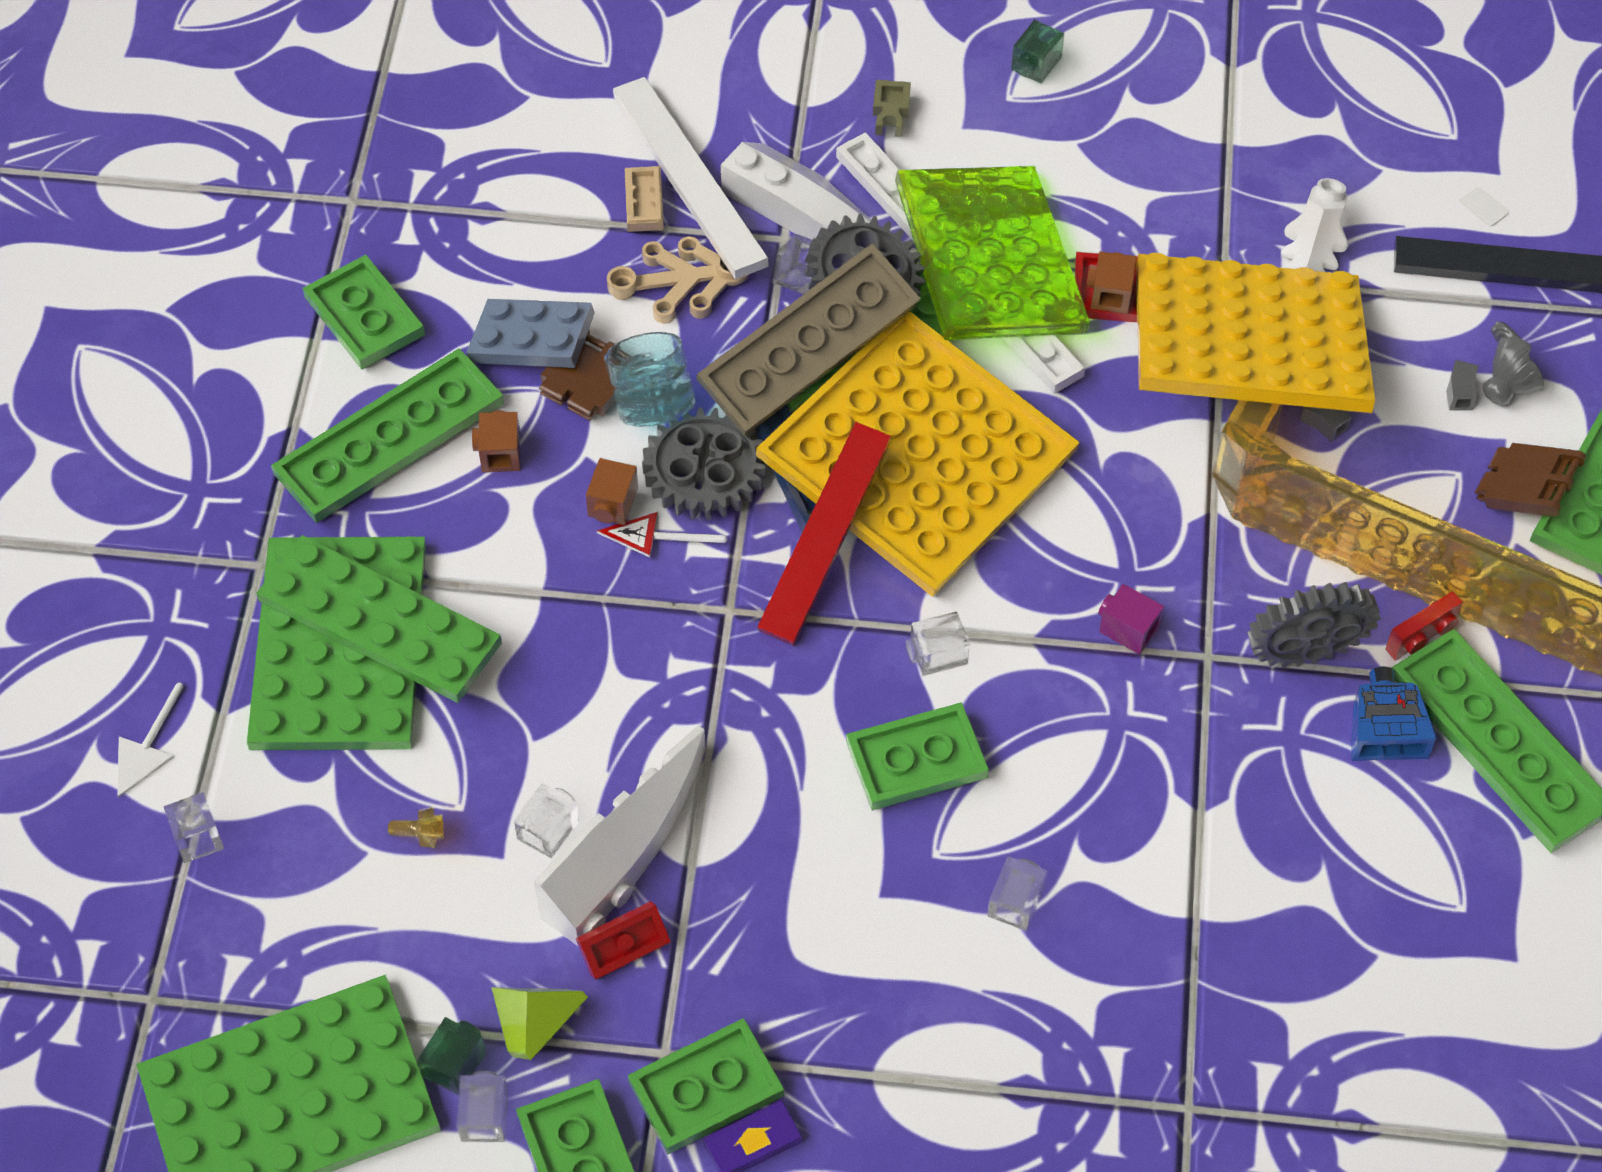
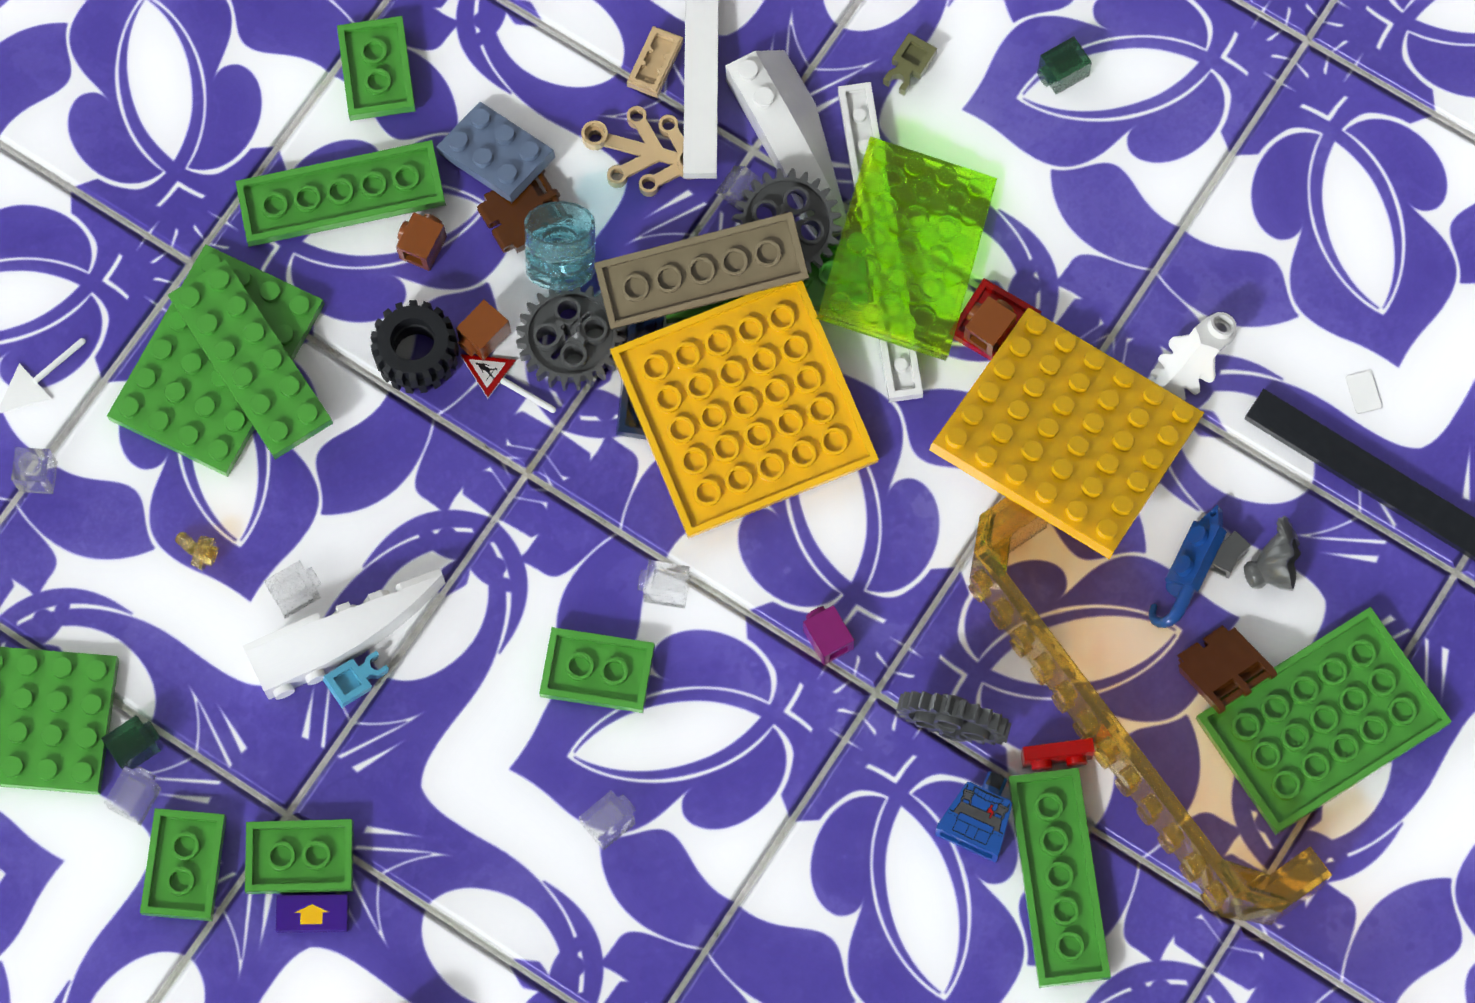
camera: 30 degrees right, 15 degrees up
lime slope [491,987,588,1060] -> none
red plate [575,901,671,980] -> none
red tile [757,421,892,646] -> none
none -> medium azure plate [323,651,389,708]
none -> black tyre [370,300,459,394]
none -> blue plate [1149,505,1227,628]

